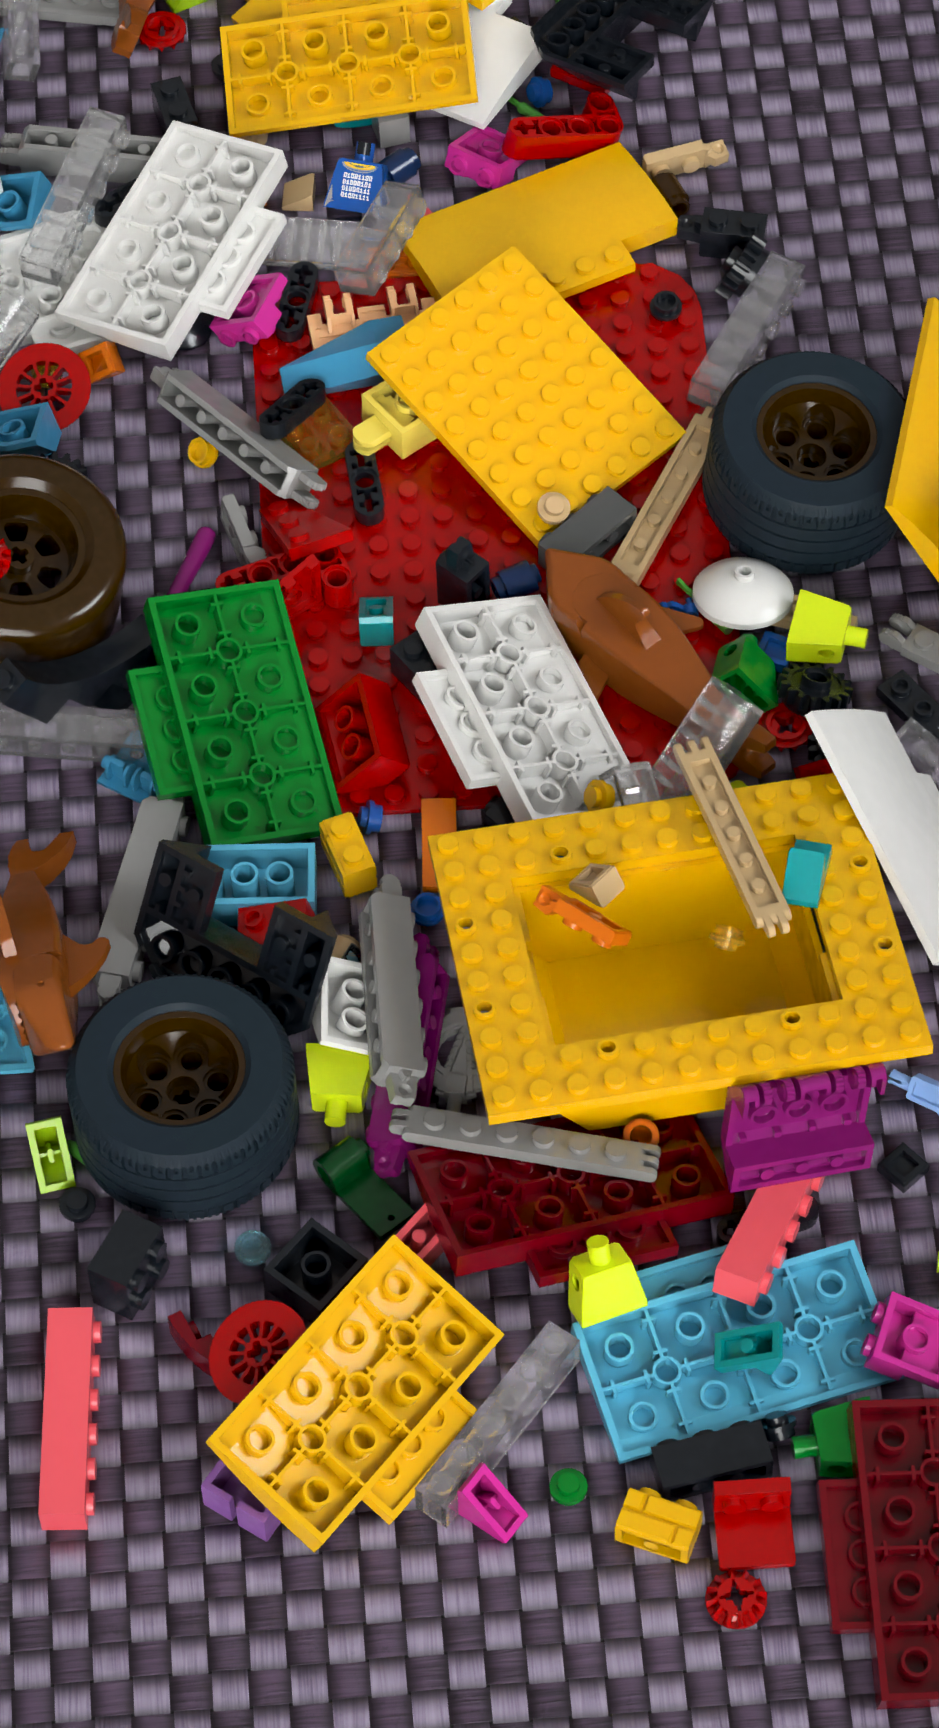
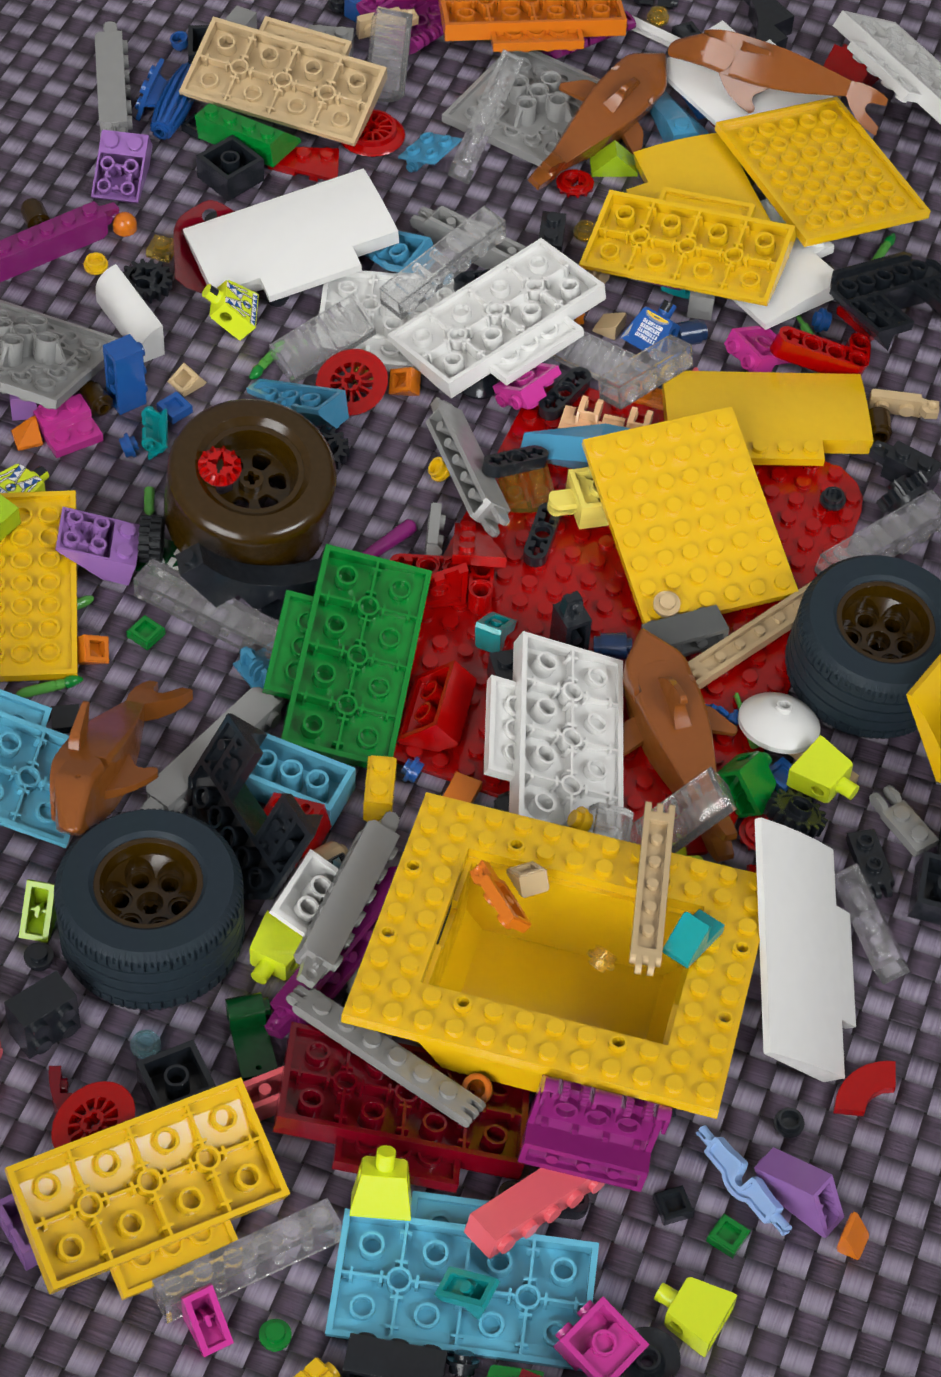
camera: 20 degrees right, 5 degrees down
none -> clear yellow plate [573,220,595,242]

